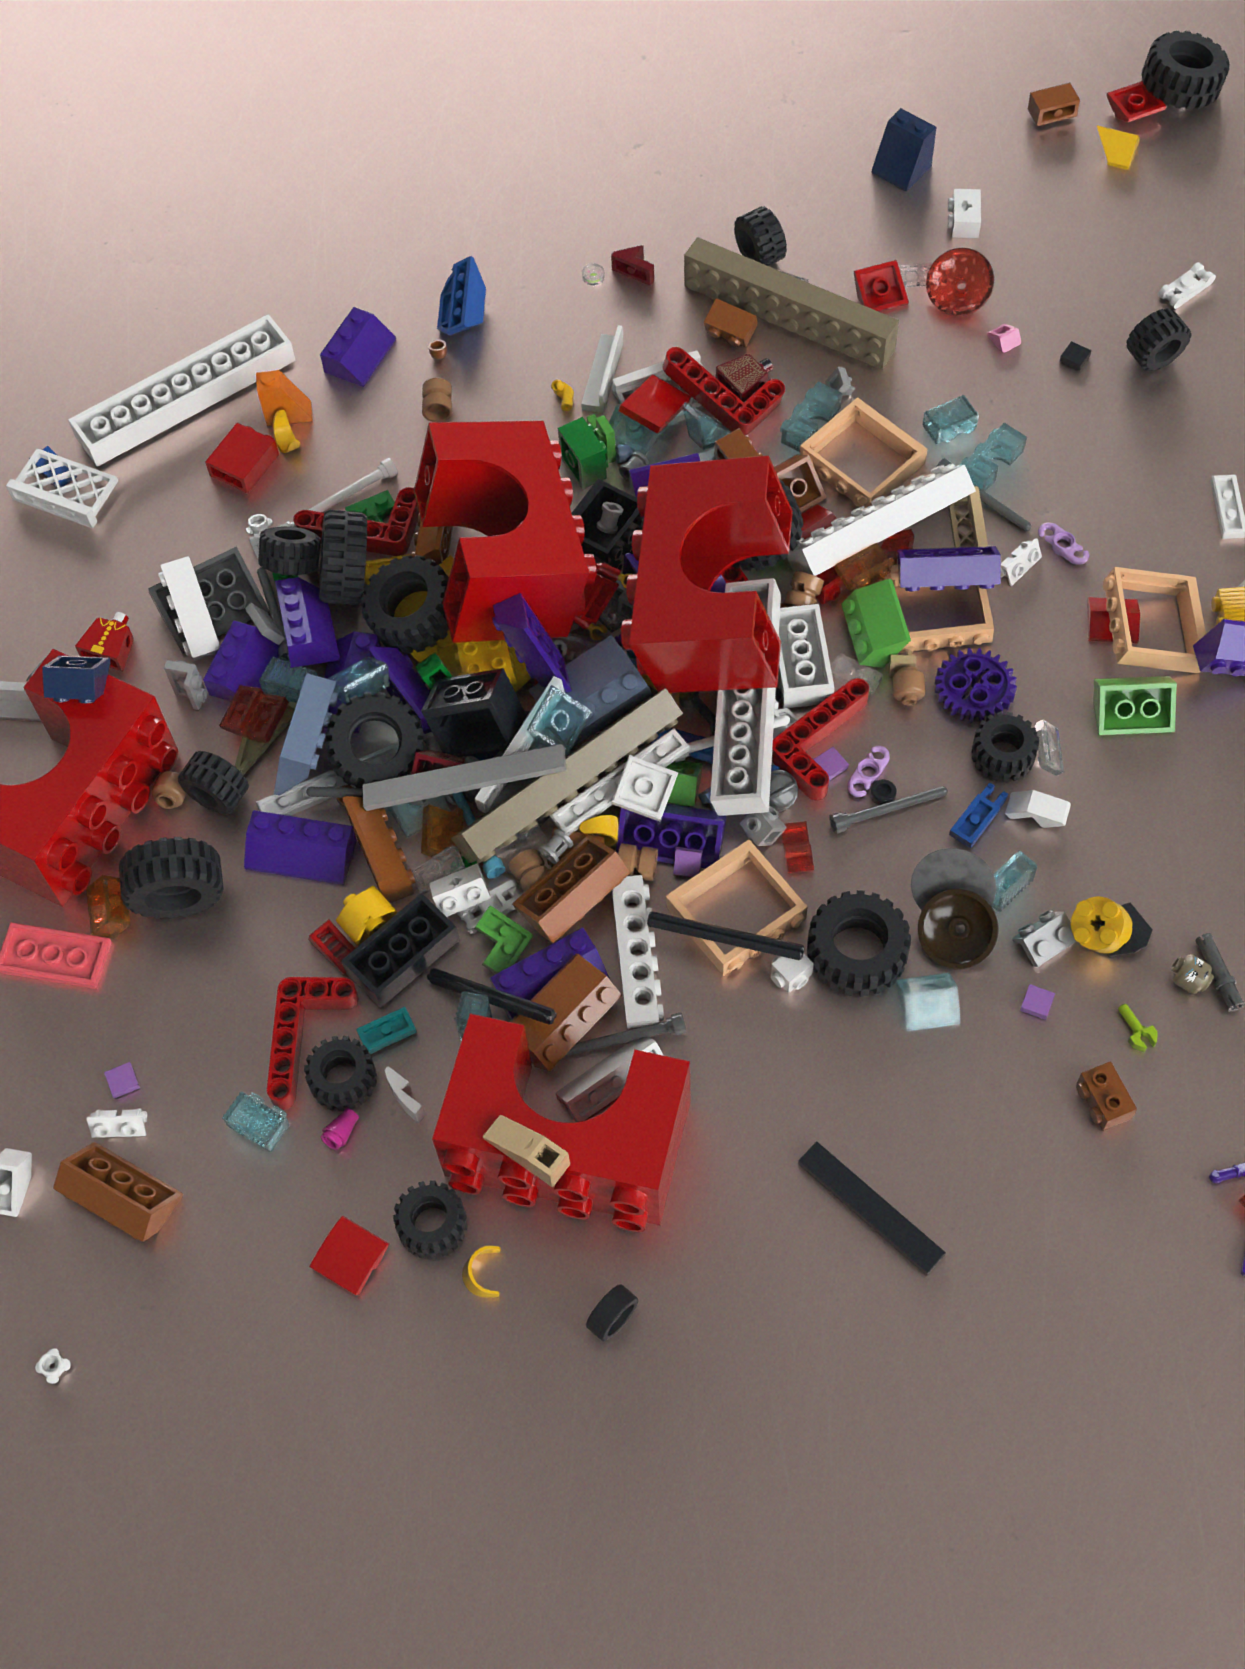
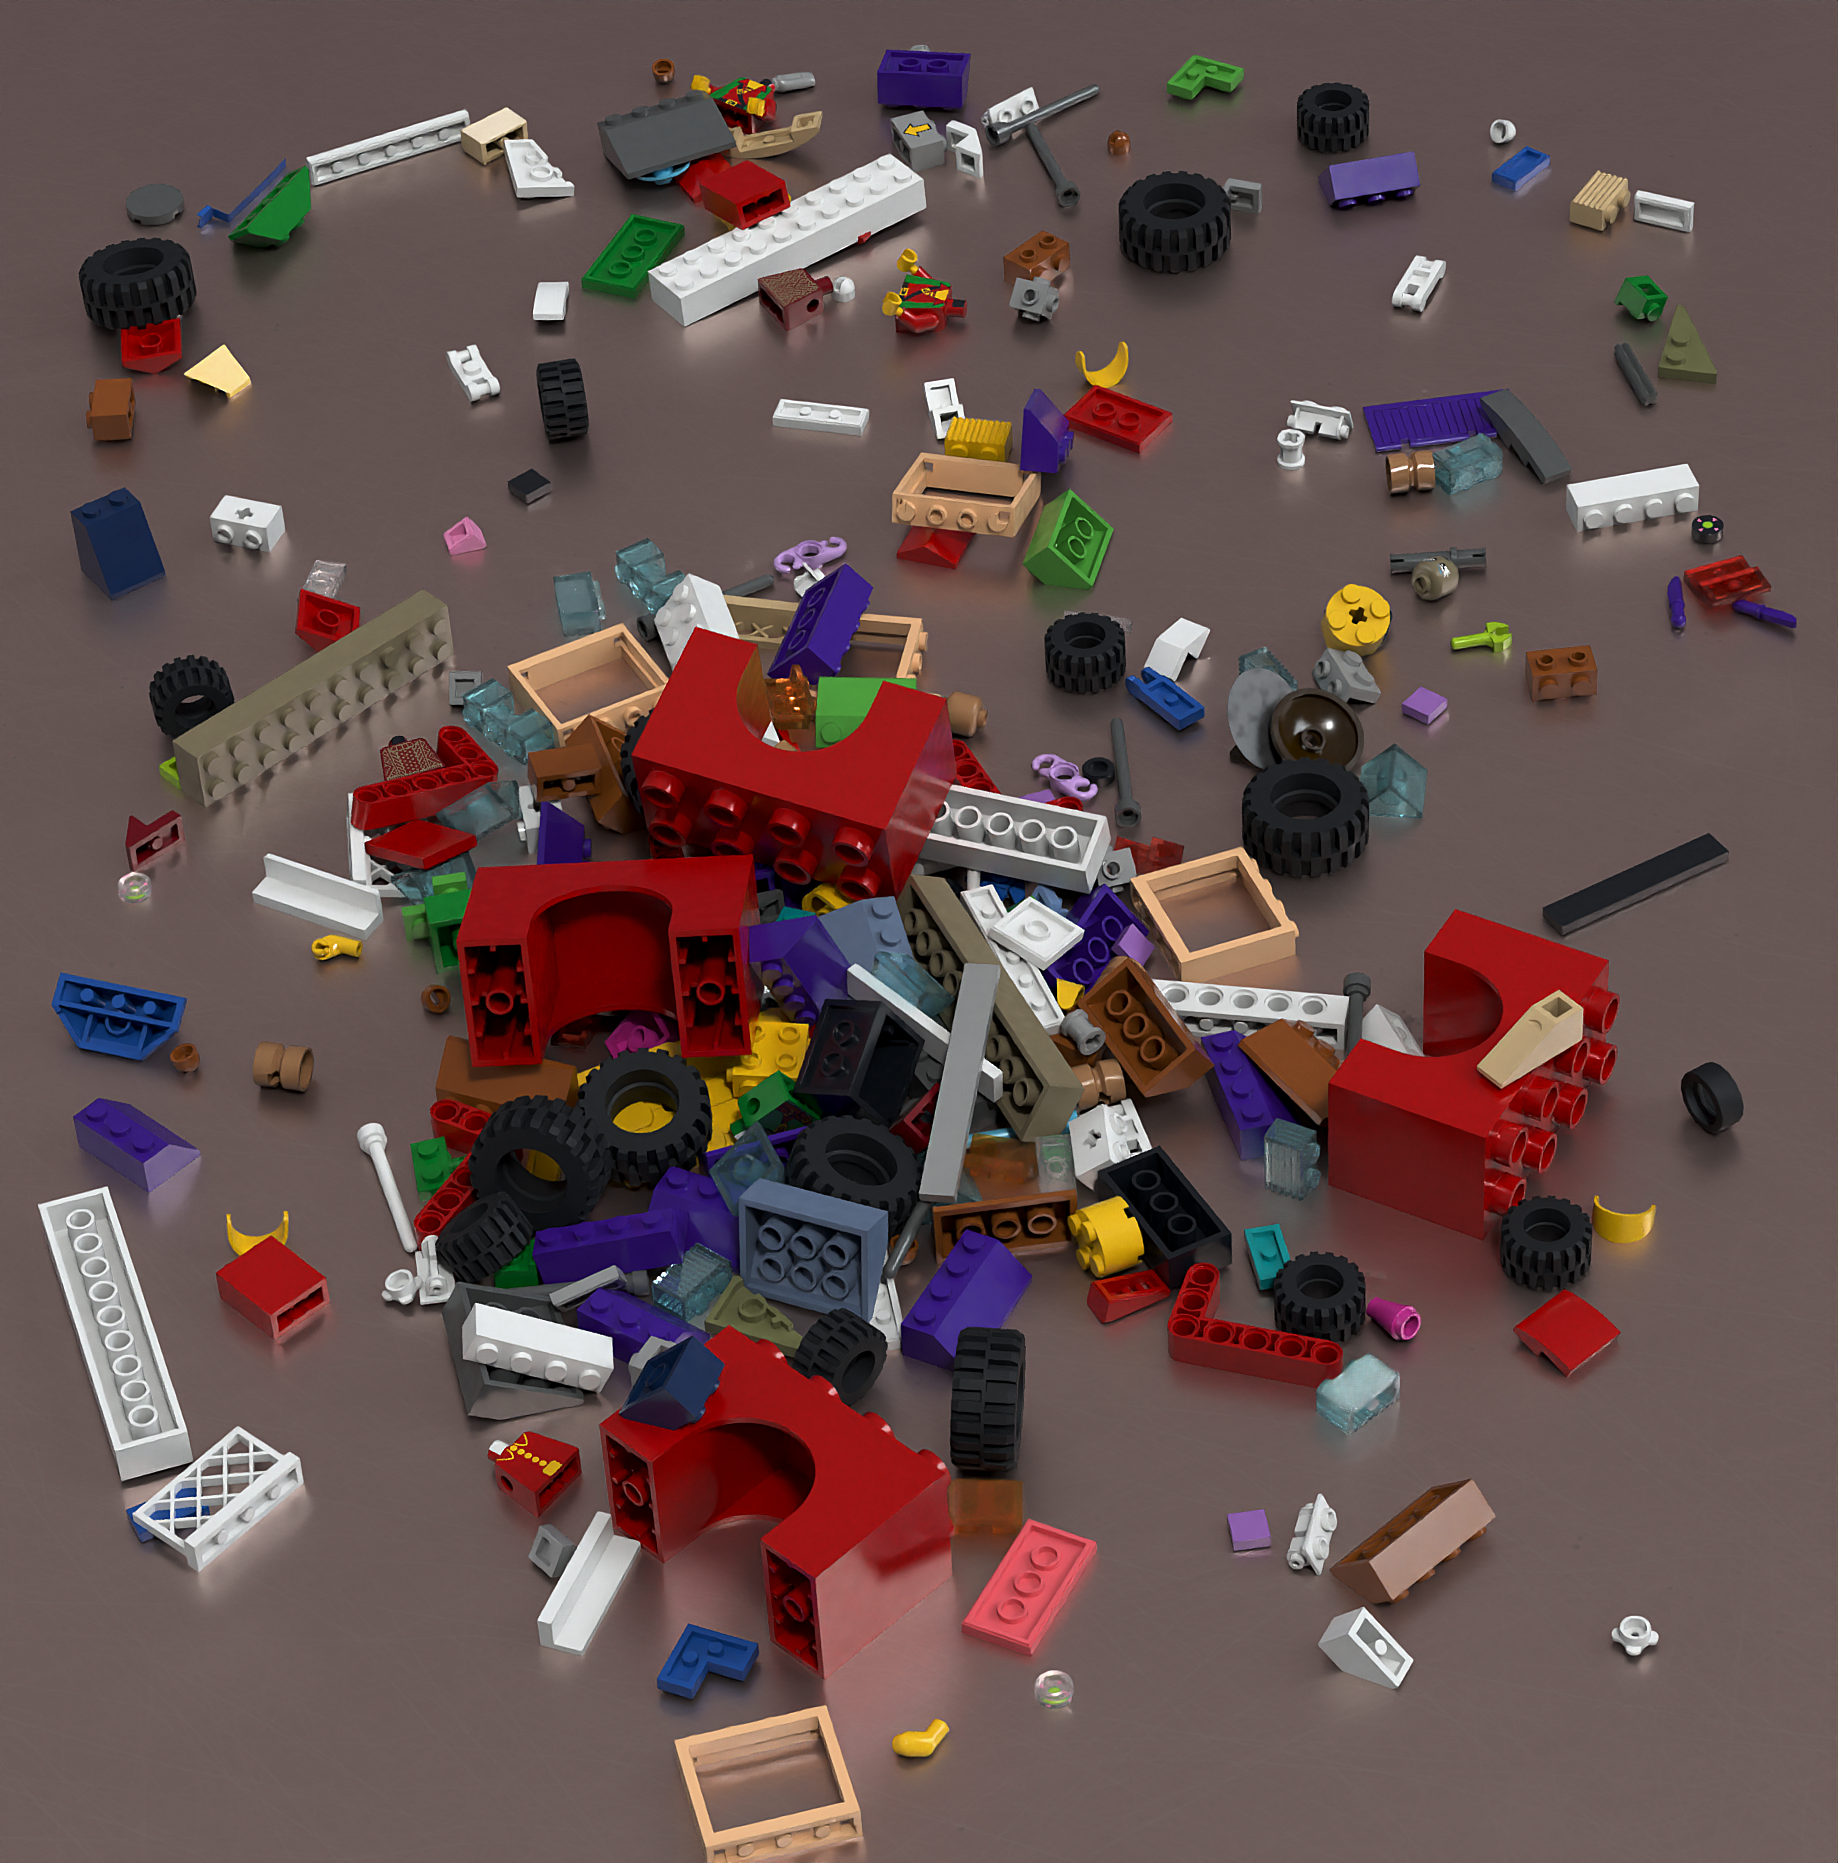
camera: 75 degrees left, 20 degrees down
clear red slope [219,685,289,743] -> none
orange slope [256,370,313,426] -> none
white slope [385,1066,425,1123] -> none
black axle [427,968,557,1025] -> none
bright green plate [474,905,533,974] -> none
black axle [647,911,804,960] -> none
dark orange brick [704,298,758,348] -> none
white brick [771,953,814,993] -> none
clear red dish [926,248,994,316] -> none
dark purple gear [934,648,1017,723] -> none

